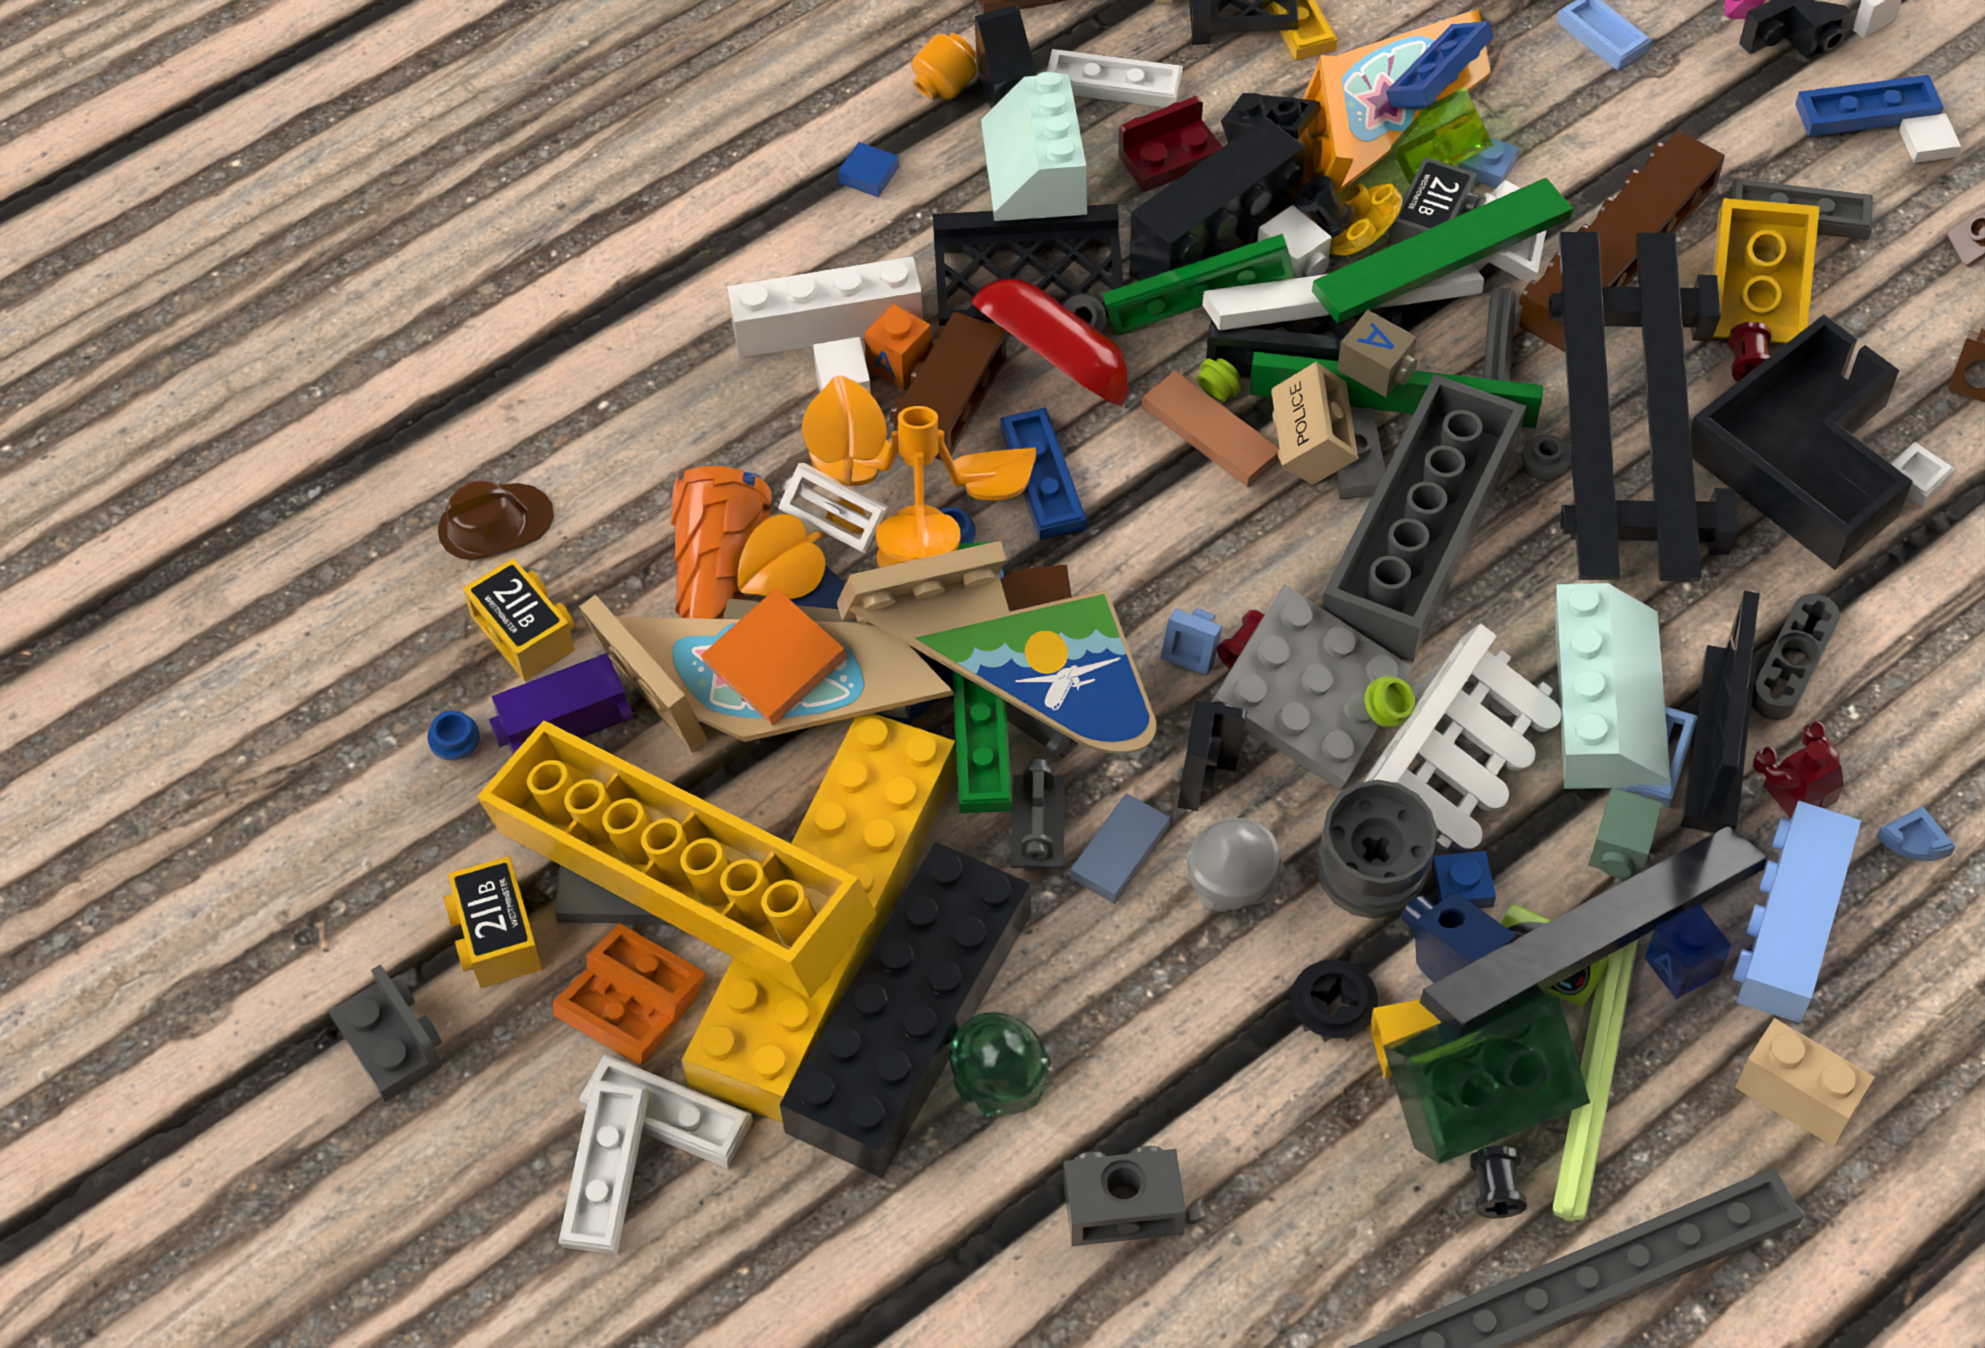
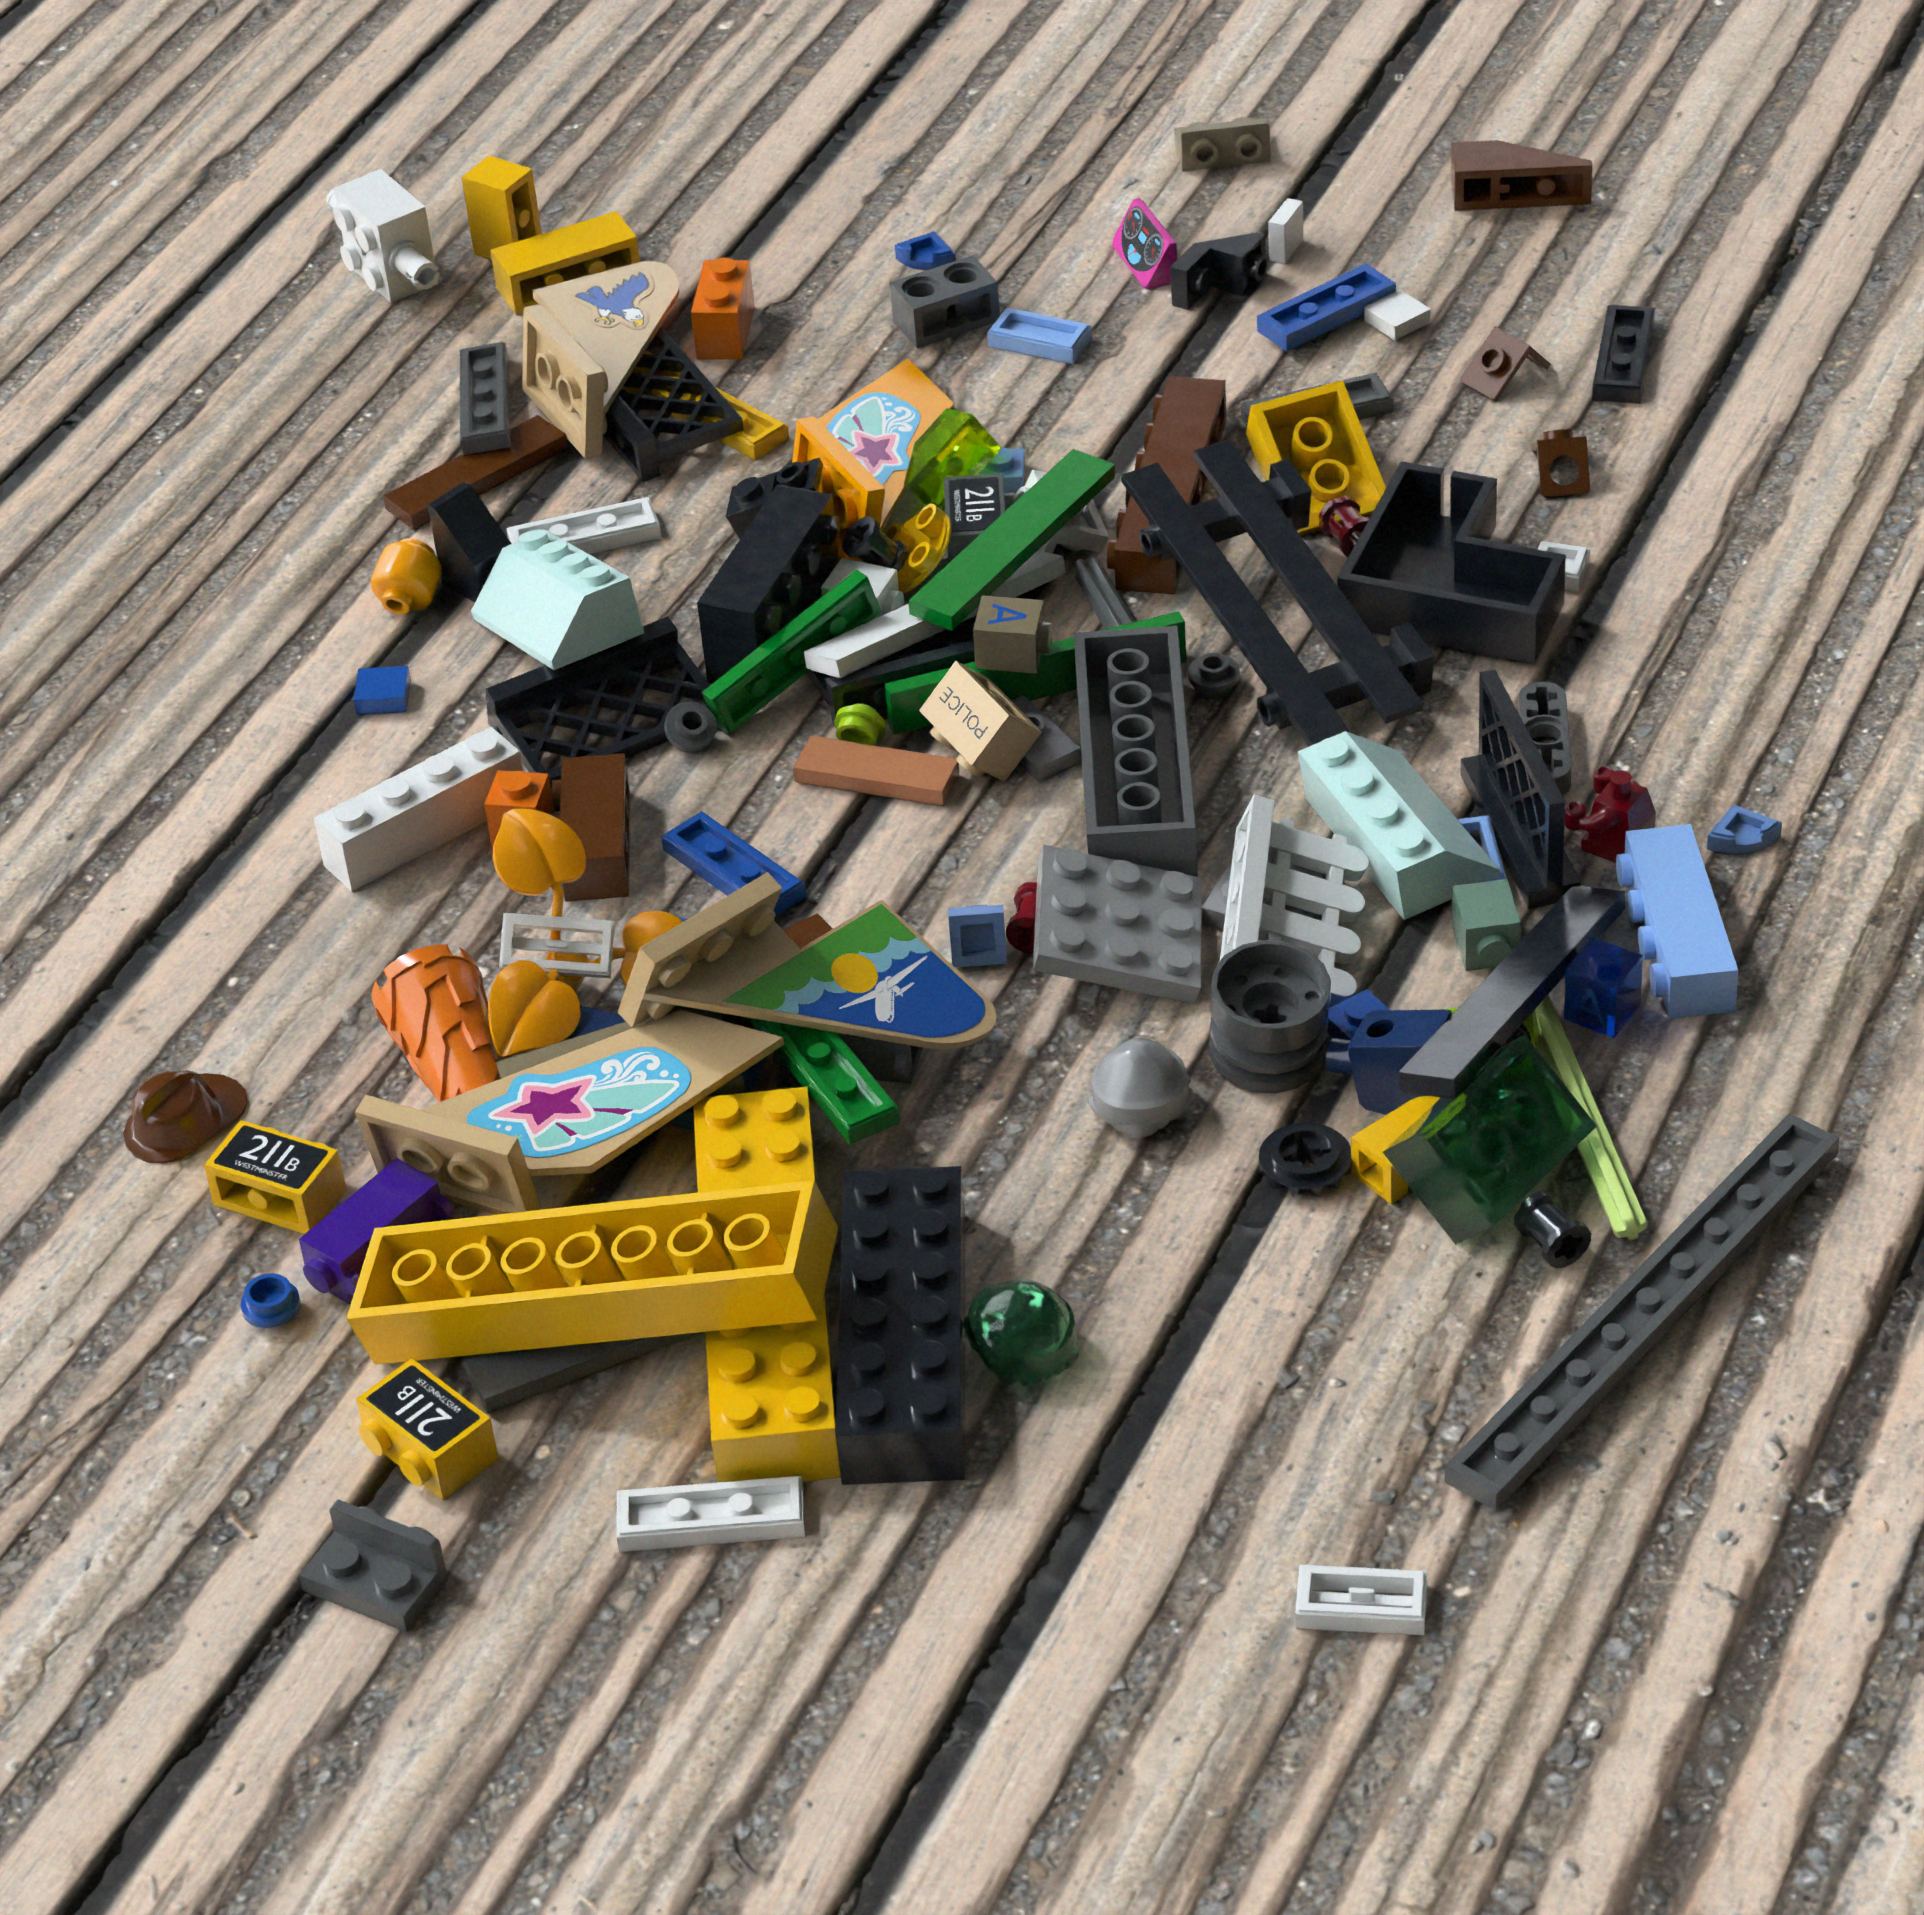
camera: 25 degrees left, 15 degrees down
orange slope [553,923,707,1066] -> none
white tile [558,1080,650,1255] -> none
orange tile [700,588,848,725] -> none
light orange plant [809,406,1036,562] -> none
white brick [813,337,871,394] -> none
red brick [971,279,1129,406] -> none
dark grey hinge [1011,759,1065,869] -> none
dark grey brick [1064,1146,1186,1246] -> none
sand blue tile [1070,793,1171,904] -> none
dark red bracket [1118,96,1222,192] -> none
black bracket [1177,701,1247,811] -> none
lime plate [1365,676,1415,728] -> none
blue plate [1385,21,1494,110] -> none
tan brick [1735,1018,1875,1147] -> none

